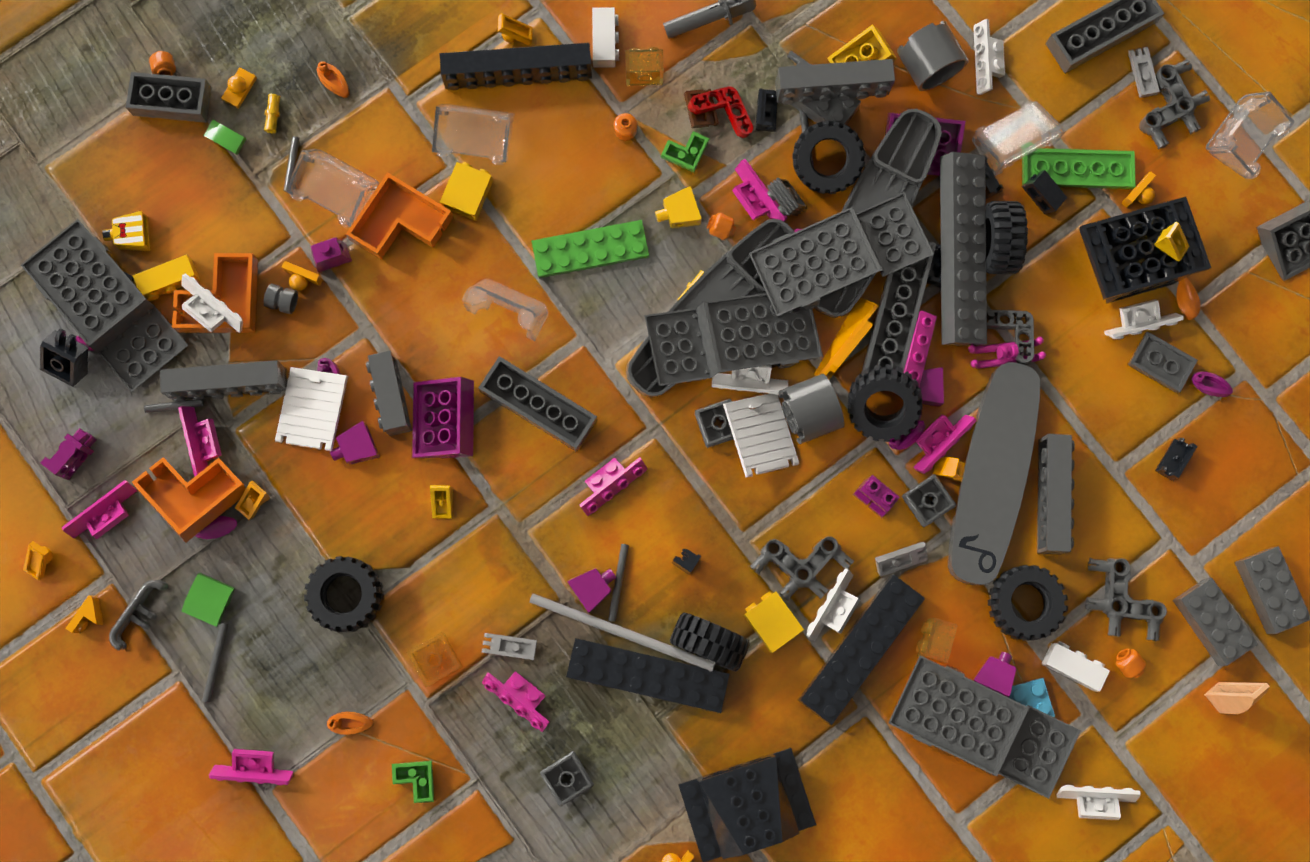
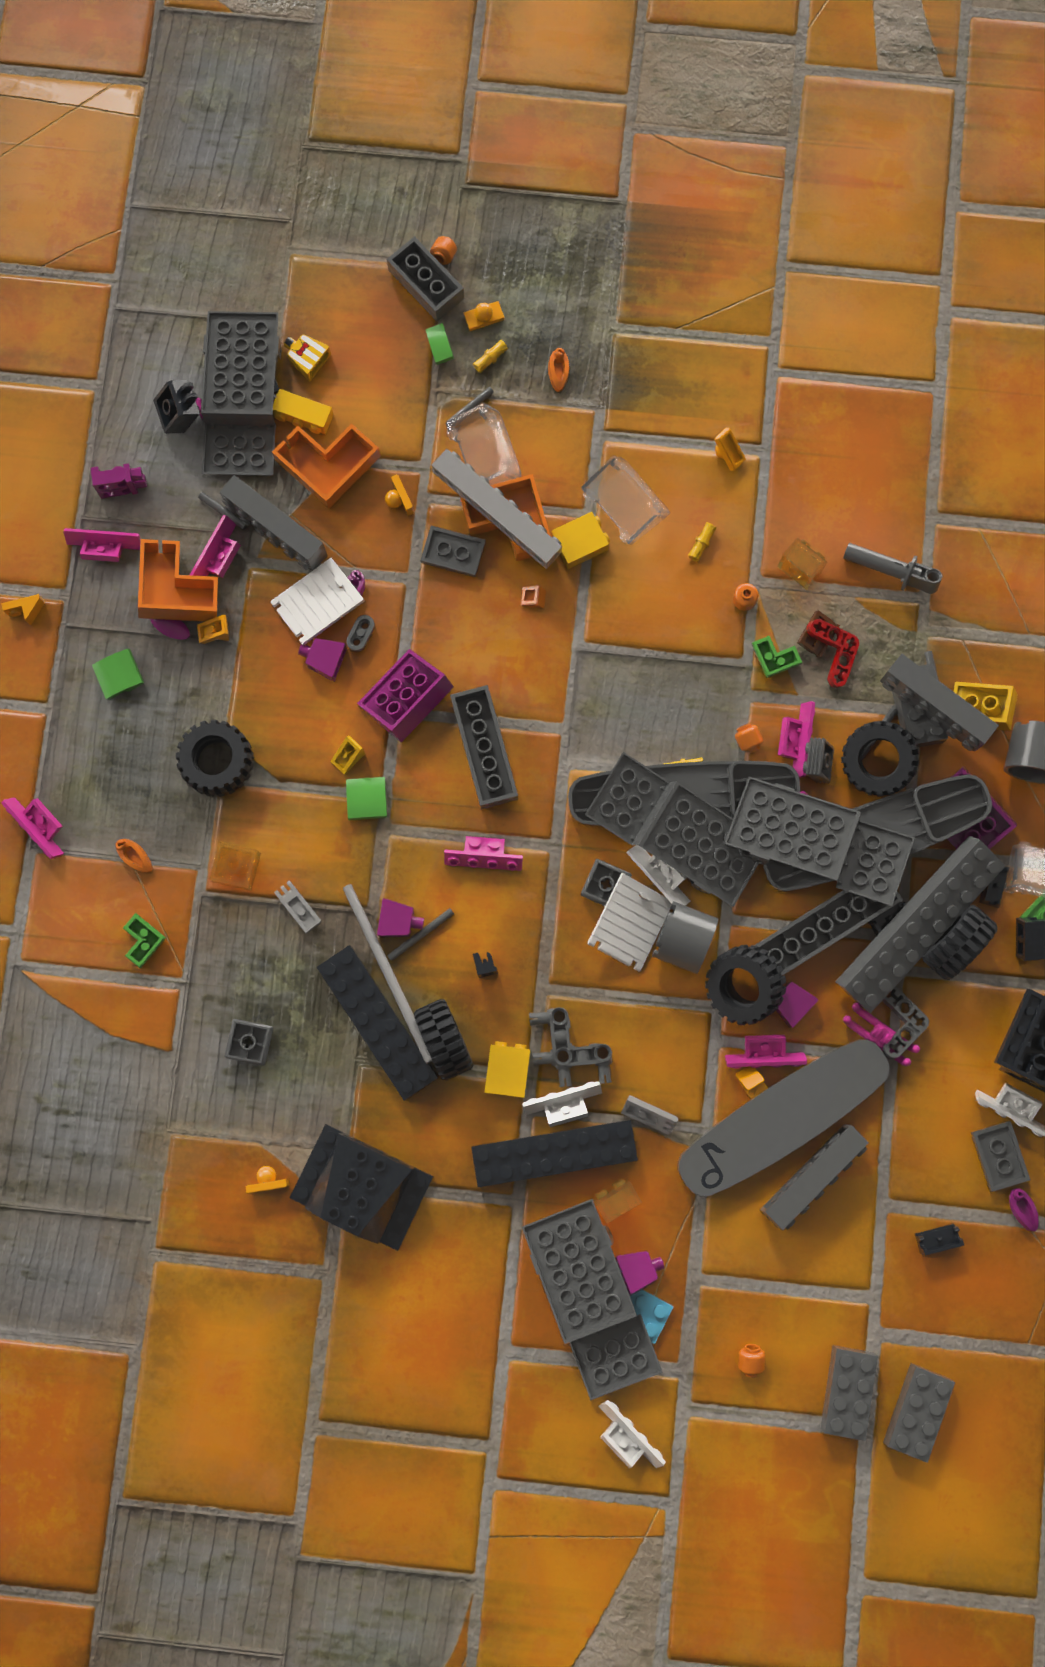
camera: 50 degrees right, 0 degrees up
light orange tile [23,541,53,580] -> none
dark grey piece [109,580,168,650] -> none
white bracket [182,273,243,333] -> none
dark grey bar [202,623,228,702] -> none
dark grey wheel [264,284,298,314] -> none
magenta torso [310,237,352,273] -> none
dark grey brick [366,350,412,436] -> none
black brick [439,43,592,90] -> none
clear windscreen [462,279,548,341] -> none
dark pink bracket [482,671,550,732] -> none
bright green plate [531,220,649,278] -> none
white brick [592,7,619,67] -> none
yellow torso [655,186,701,228] -> none
black hinge [755,88,778,132] -> none
light orange wedge [814,298,879,380] -> none
magenta hips [853,475,900,518] -> none
magenta arm [889,420,925,450] -> none
dark grey brick [902,474,956,527] -> none
dark pink bracket [904,311,937,387] -> none
black tyre [988,565,1068,641] -> none
white brick [1042,642,1110,692] -> none
dark grey pin [1085,558,1167,641] -> none
light nougat slope [1204,682,1270,715] -> none
none -> dark grey plate [346,615,375,652]
none -> bright green slope [346,777,387,820]
none -> dark grey plate [420,526,486,577]
none -> light grey brick [431,449,562,569]
none -> orange slope [521,586,546,608]
none -> yellow pin [688,522,717,562]

